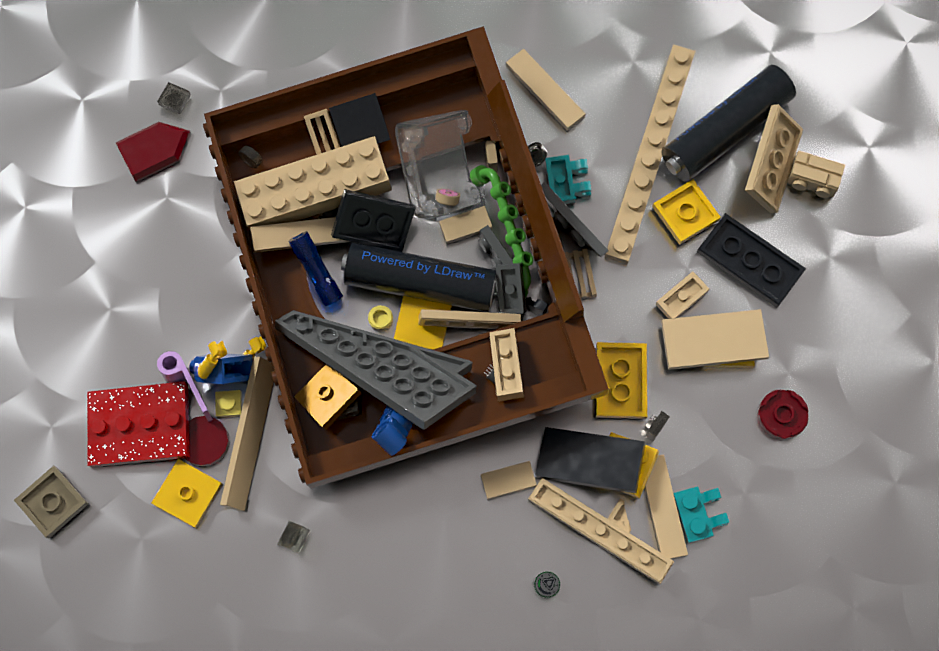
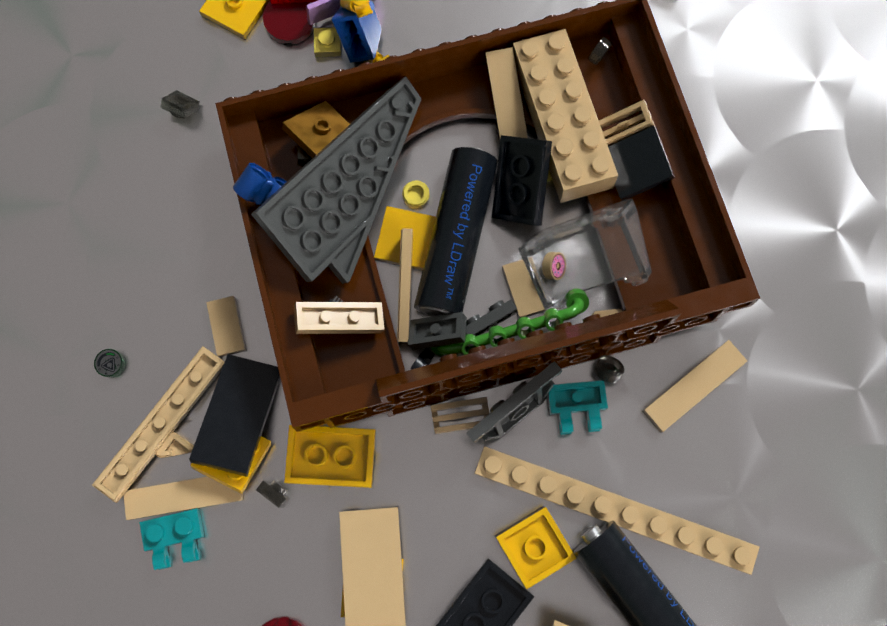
camera: 90 degrees right, 5 degrees up
tan tile [220,357,275,511] -> none
clear blue axle [288,231,343,306] -> none
tan plate [655,271,709,319] -> none

